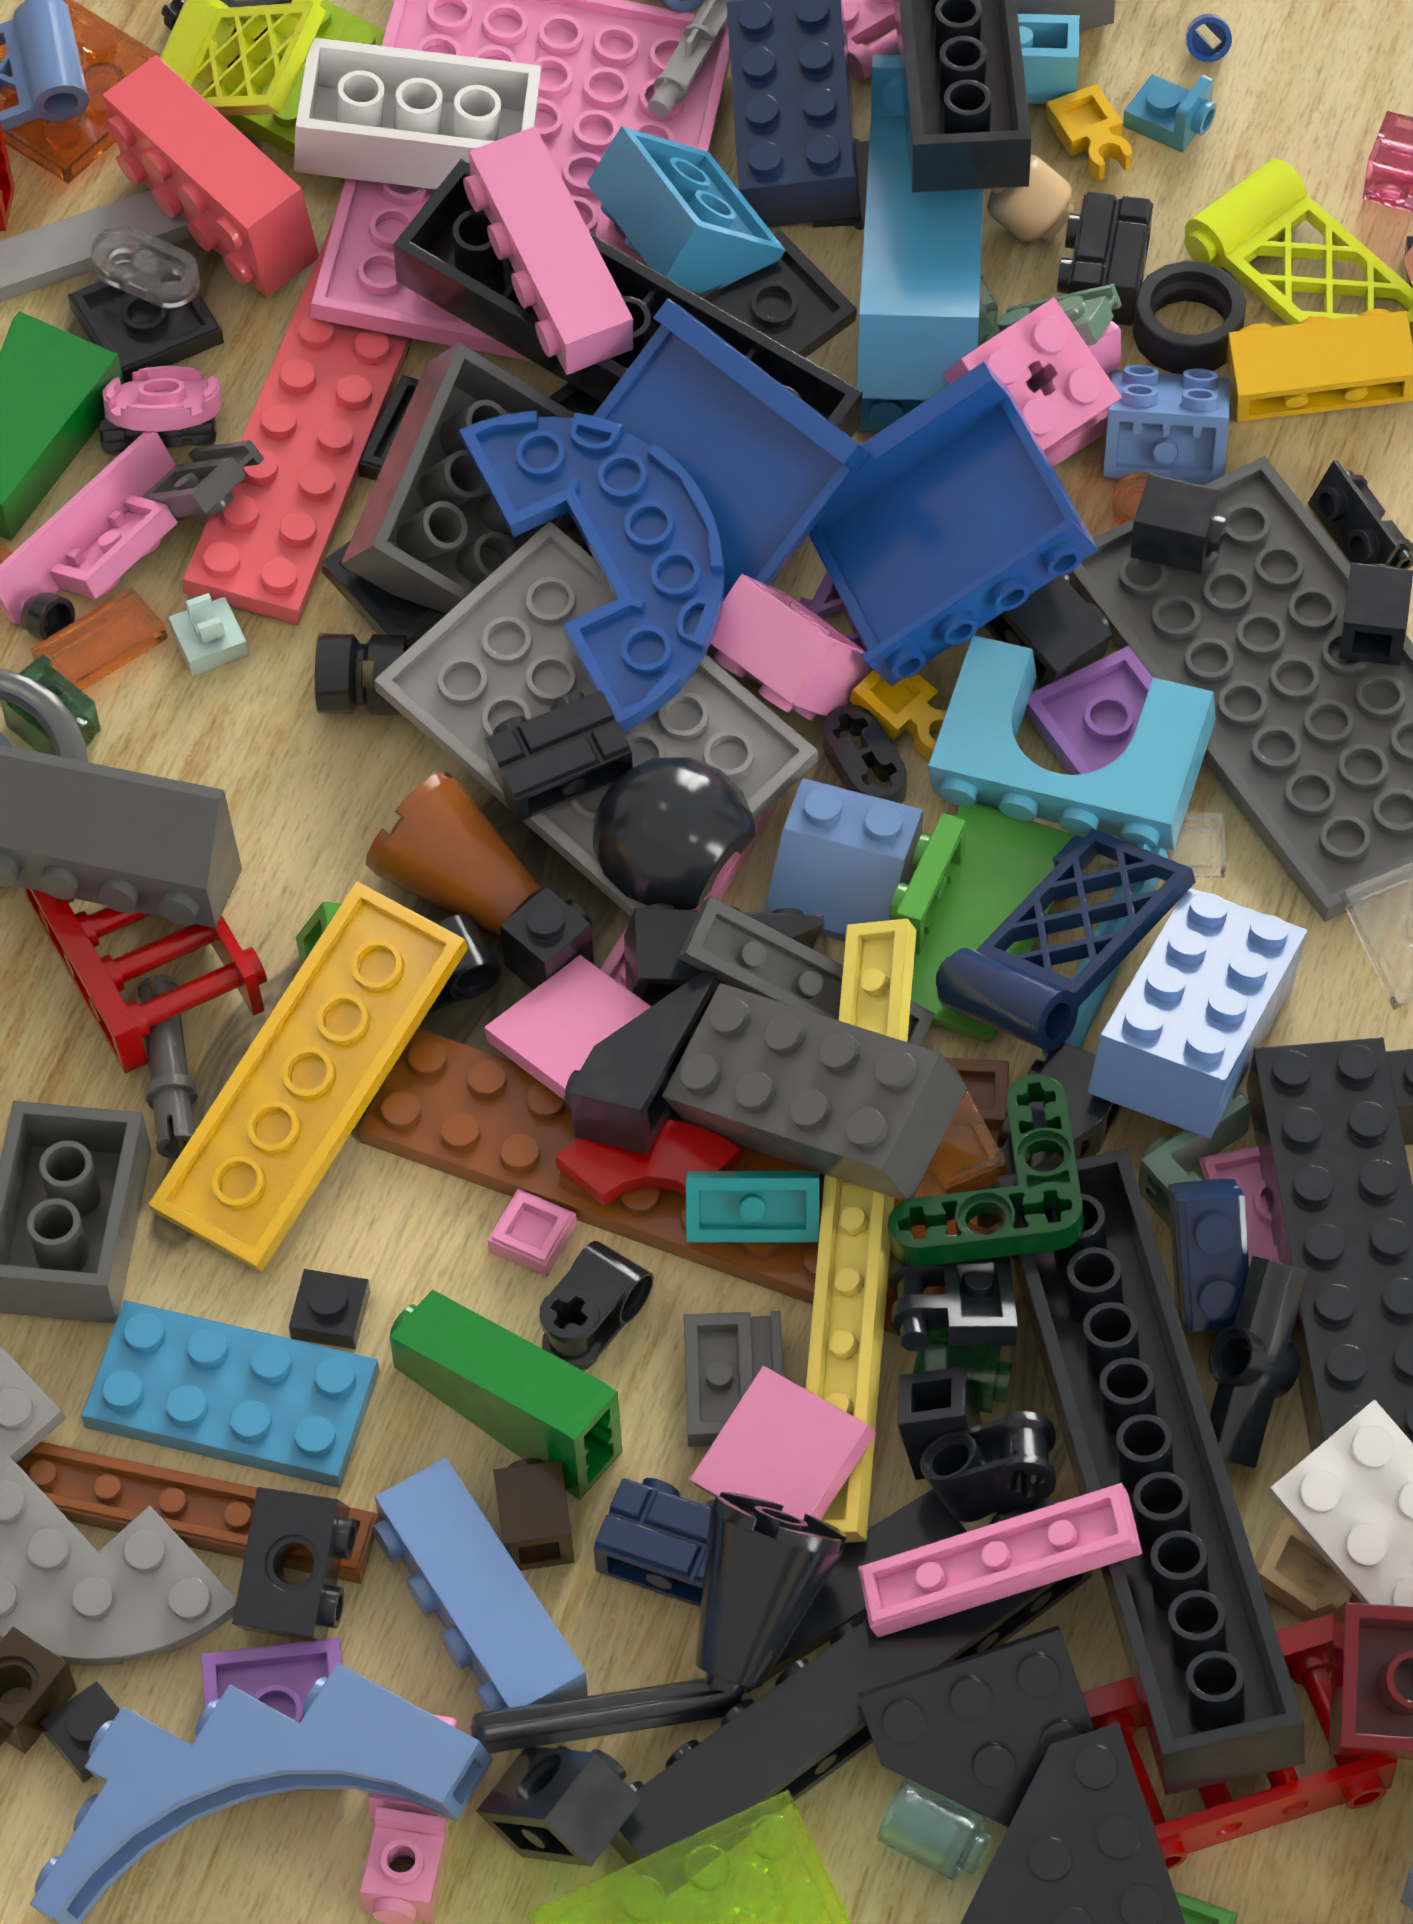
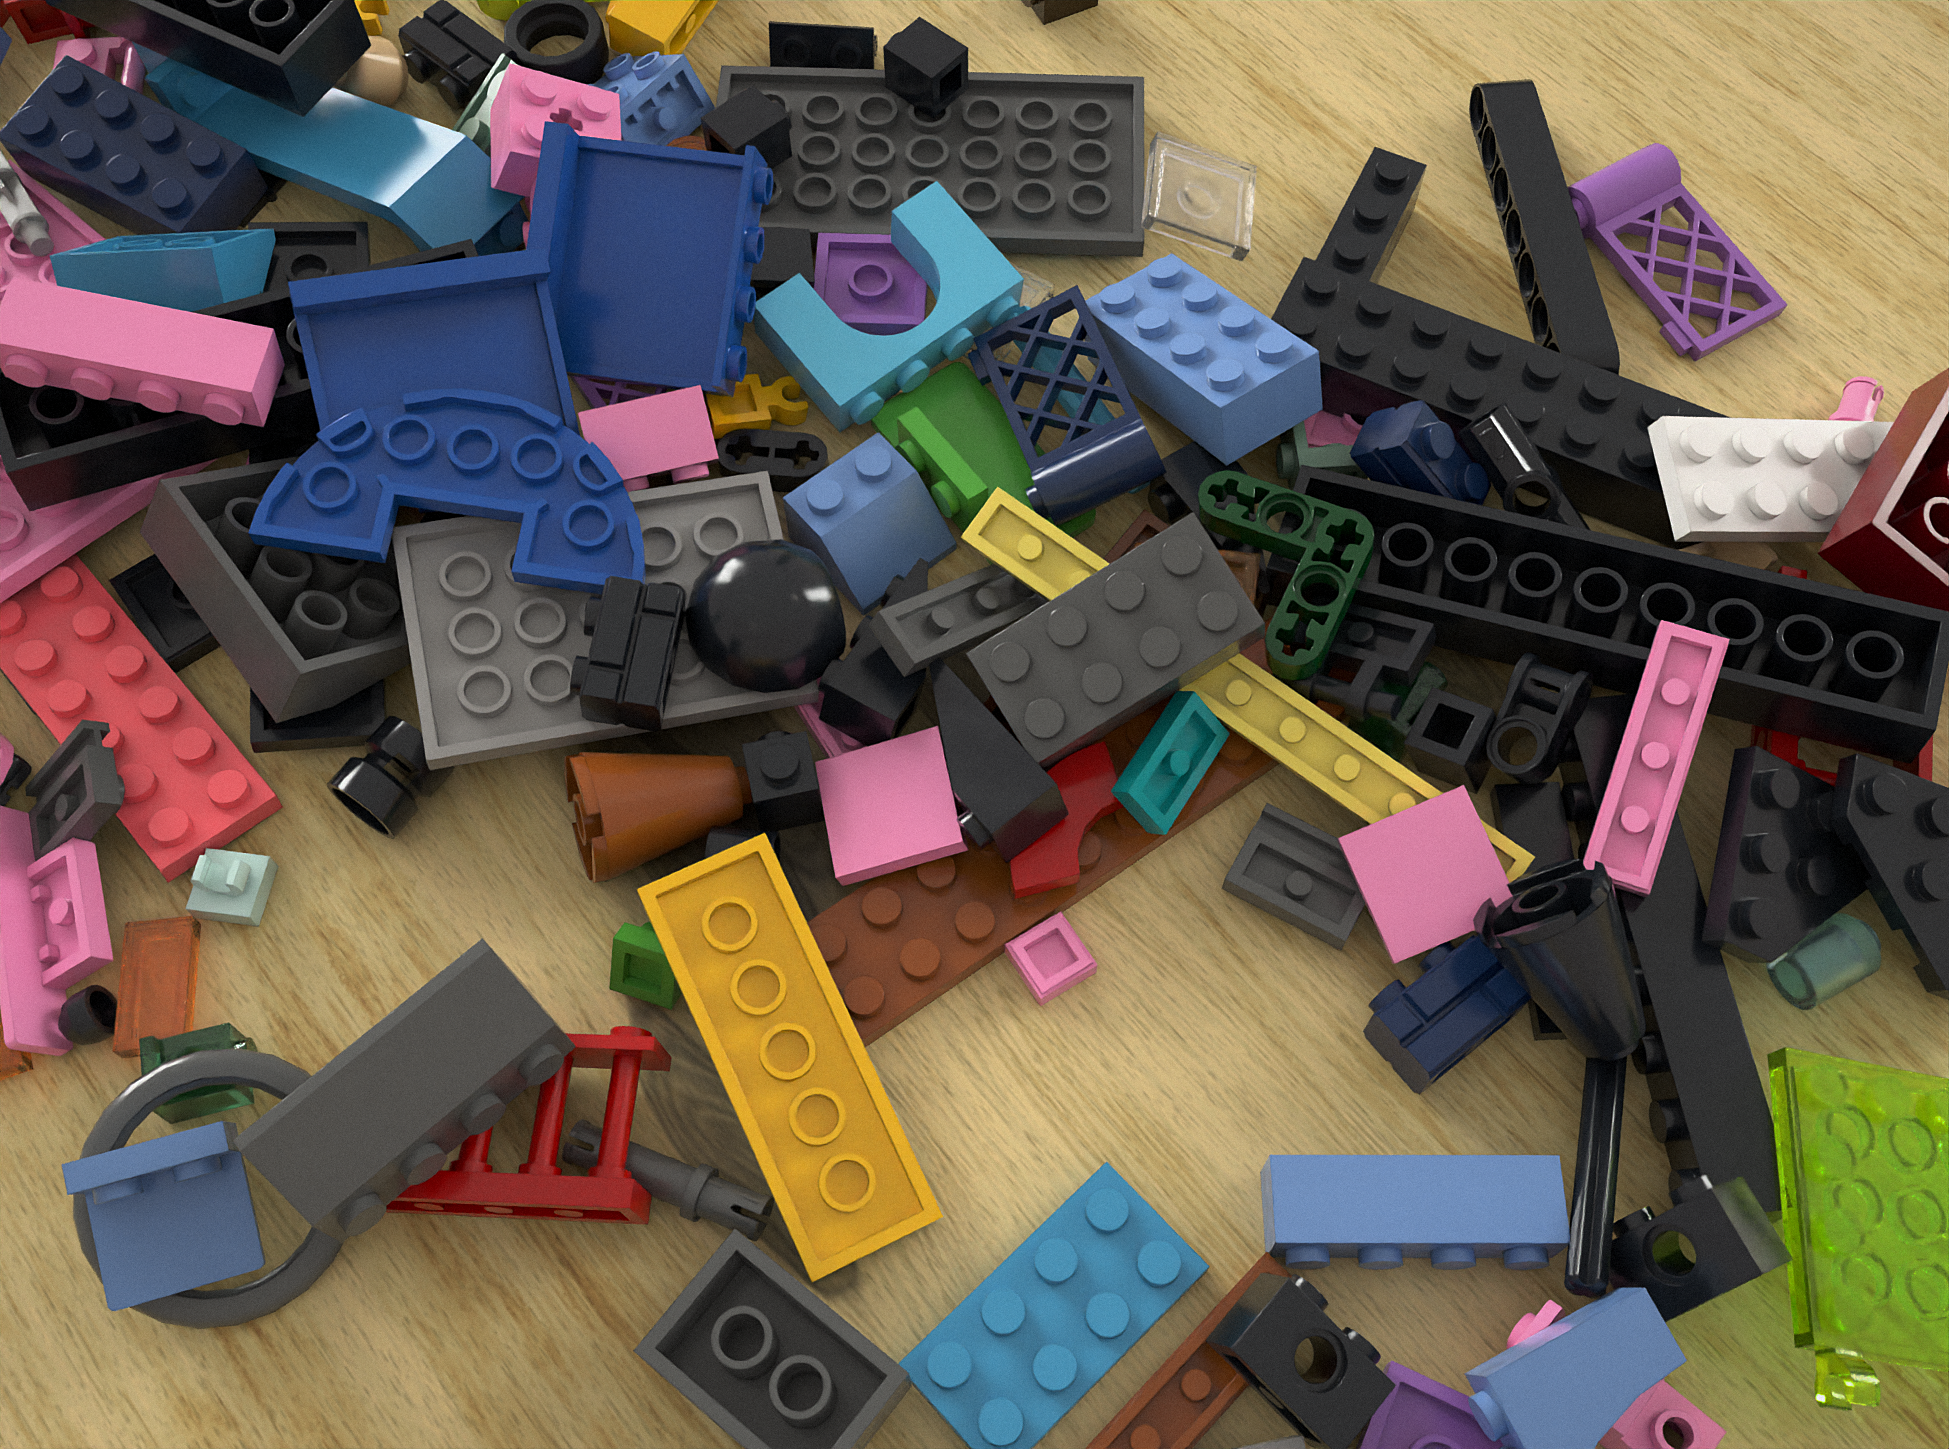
camera: 60 degrees left, 5 degrees up
black plate [289,1269,371,1350] -> none
green slope [389,1289,623,1500] -> none
dark brown brick [493,1458,575,1571] -> none
black piece [539,1241,654,1370] -> none

